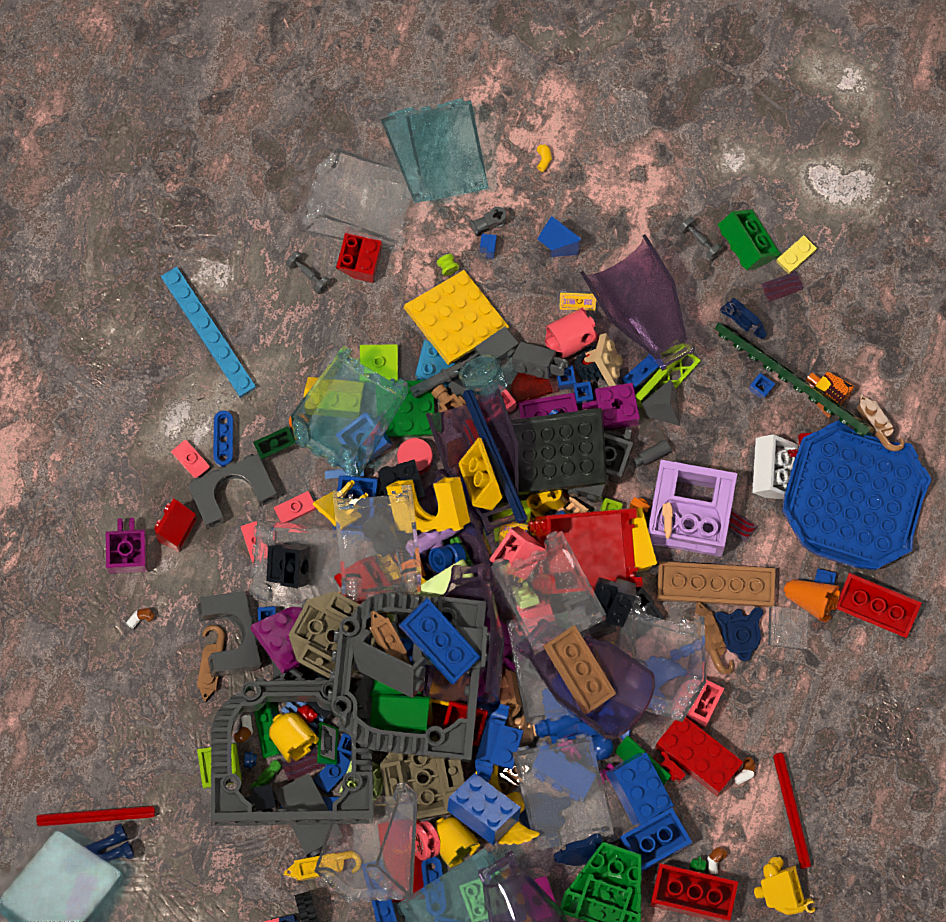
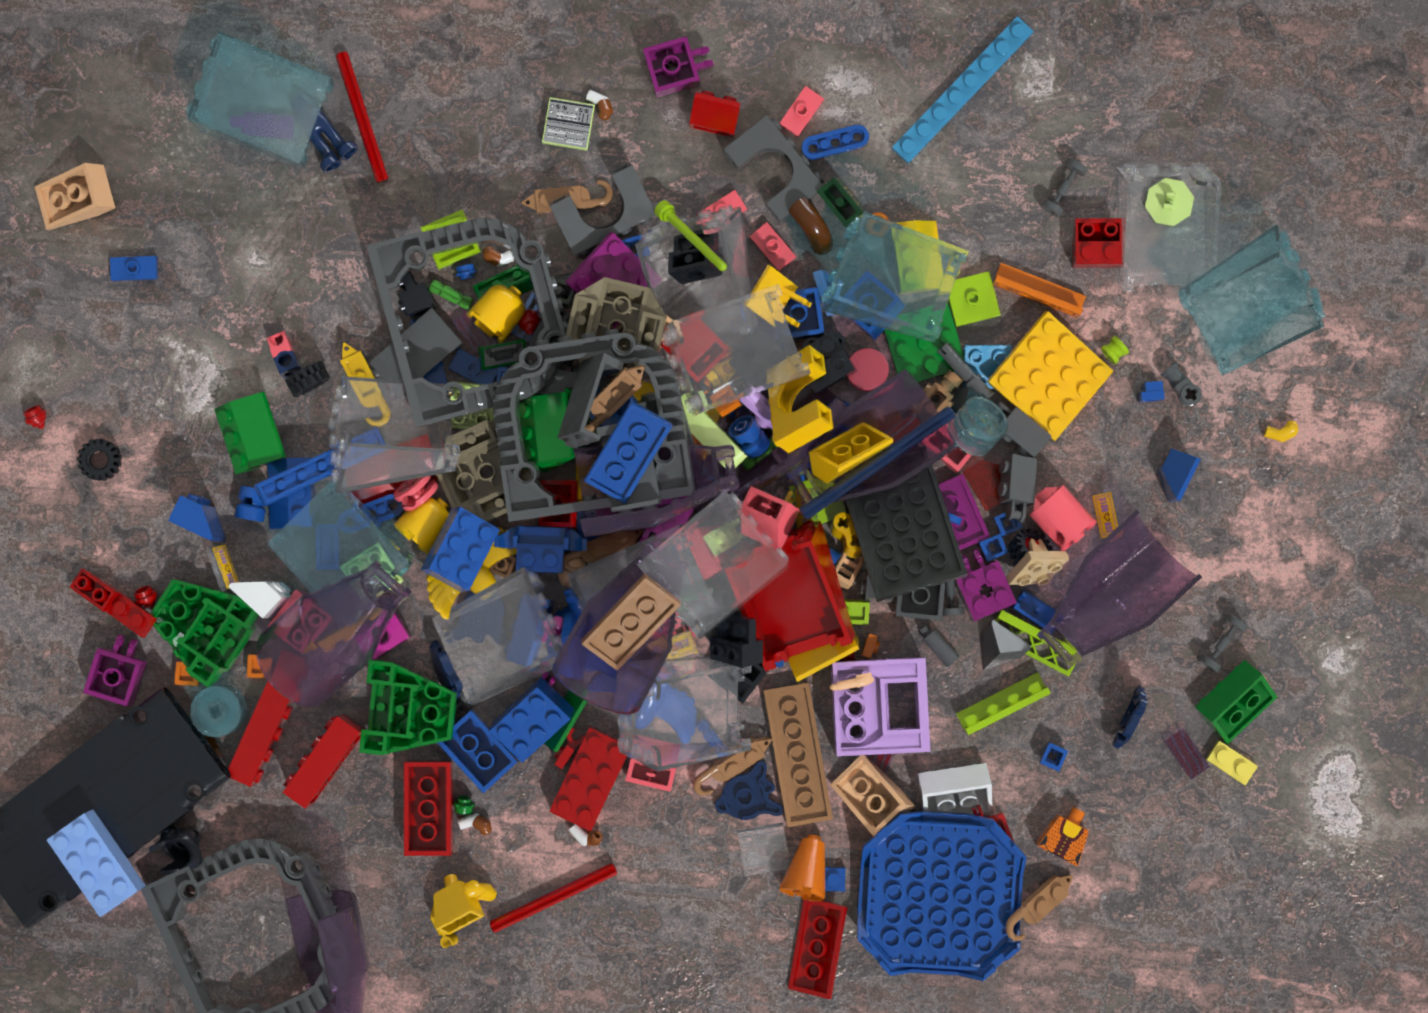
camera: 75 degrees right, 15 degrees up
dark green plate [714,322,875,436] -> none
none -> light grey tile [542,97,595,151]
none -> lime piece [654,200,727,271]
none -> reddish brown cylinder [789,197,833,255]
none -> light nougat slope [830,755,915,836]
none -> lime fence [955,672,1051,735]
none -> orange fence [993,263,1086,318]
none -> yellowish green piece [1145,178,1194,226]

